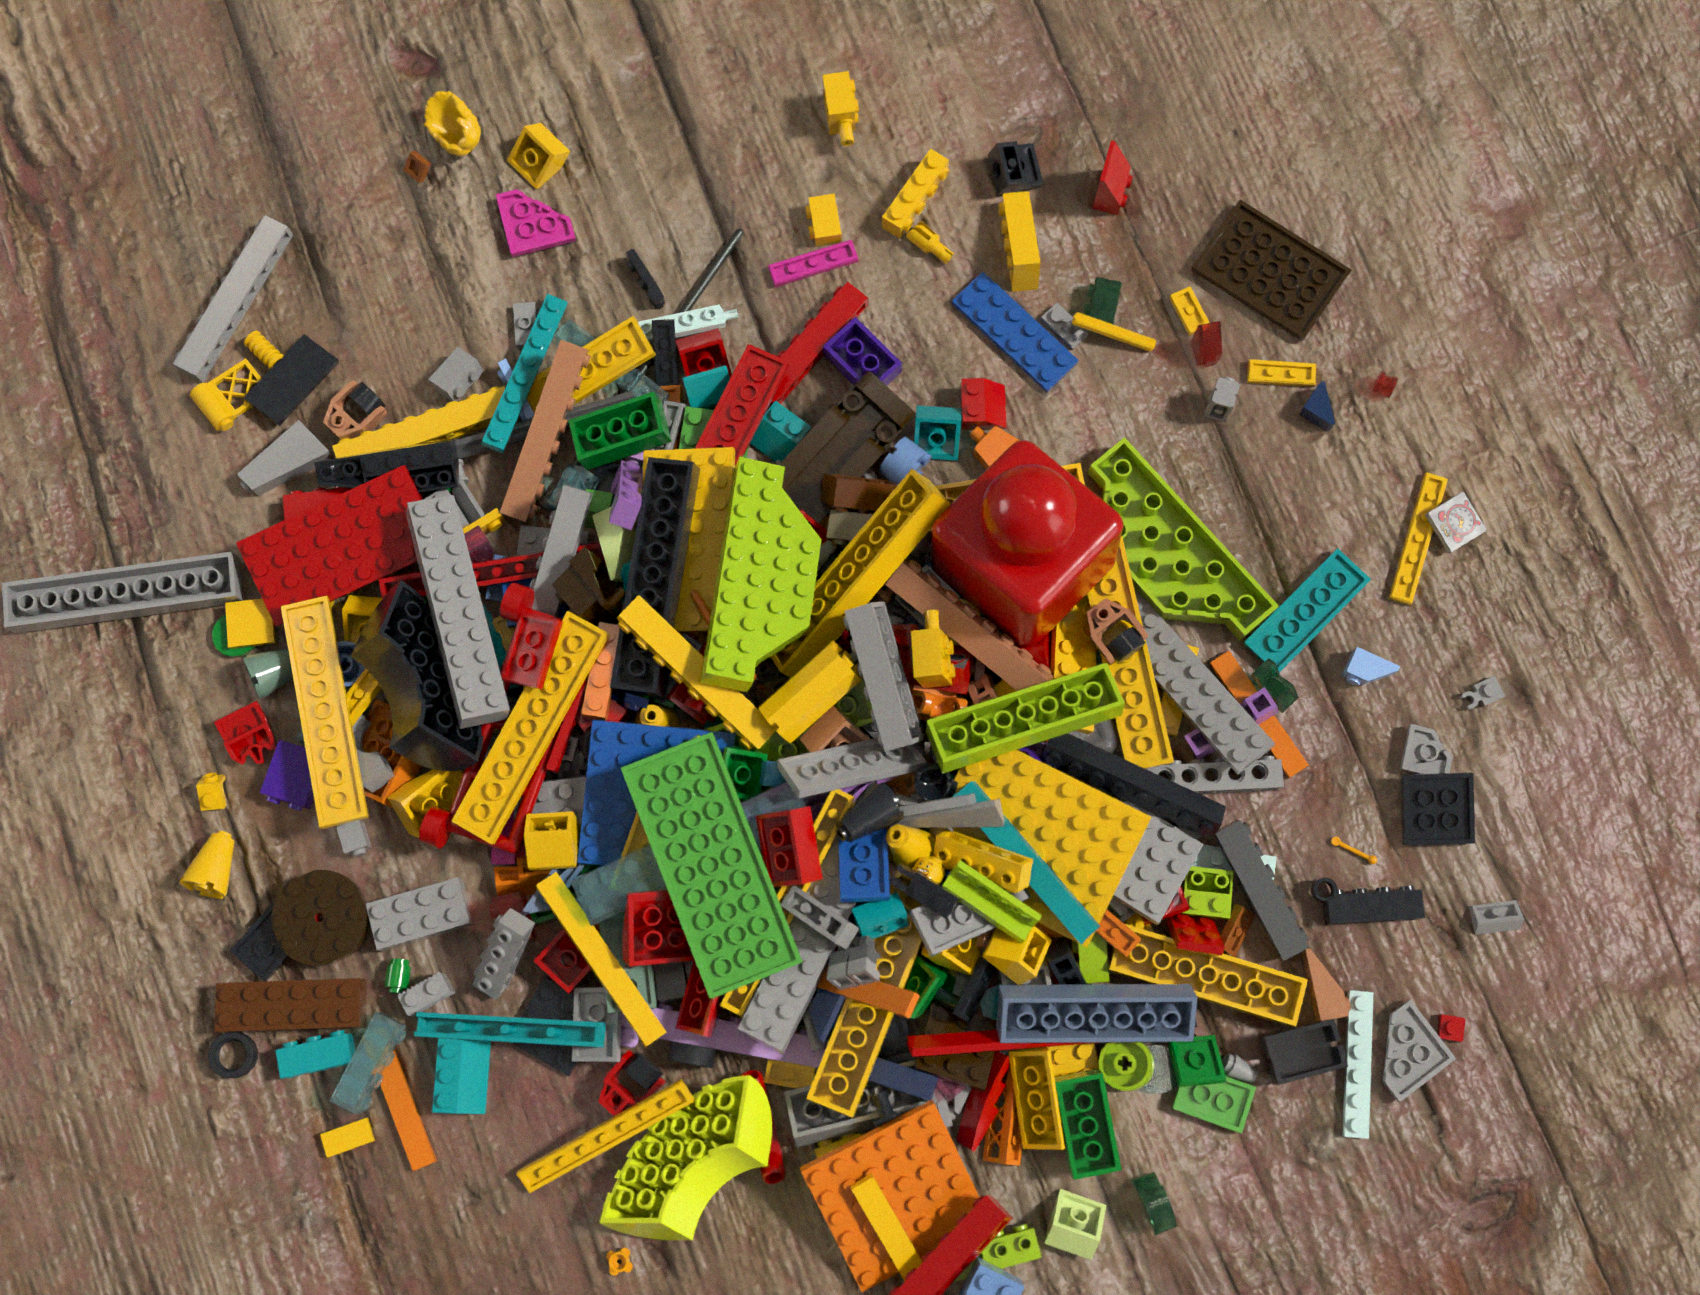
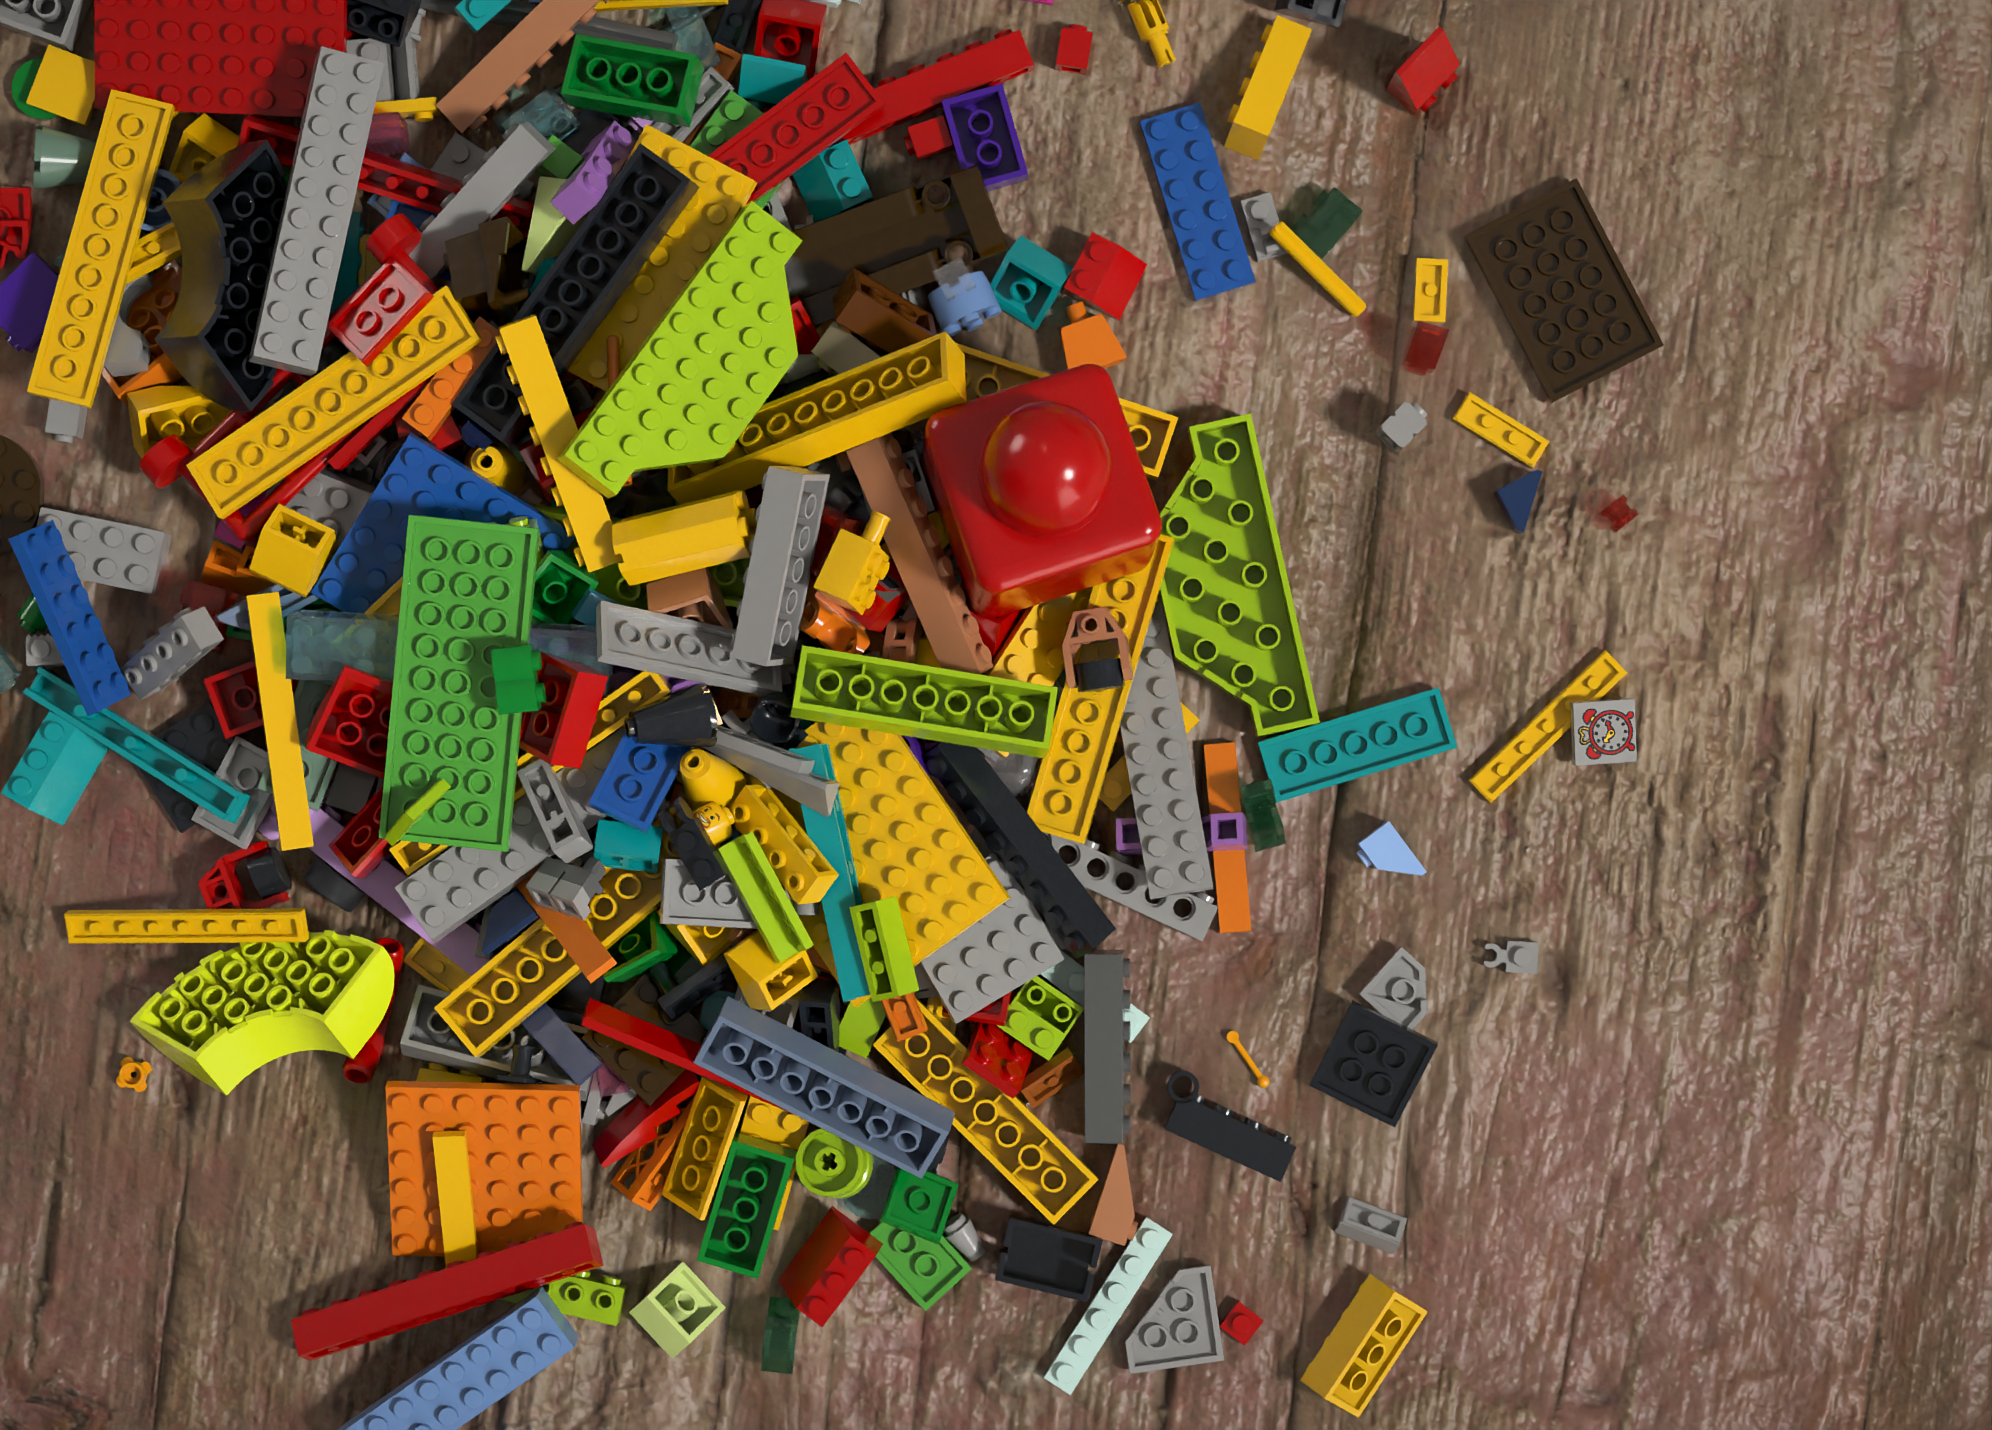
camera: 25 degrees right, 10 degrees up
none -> blue plate [8,520,131,716]
none -> lime tile [384,779,451,847]
none -> green brick [491,644,546,715]
none -> red slope [778,1206,883,1327]
none -> lime brick [849,896,919,1002]
none -> red brick [904,115,953,162]
none -> clear tile [933,257,976,301]
none -> red brick [1055,24,1093,75]
none -> yellow slope [1300,1274,1428,1418]

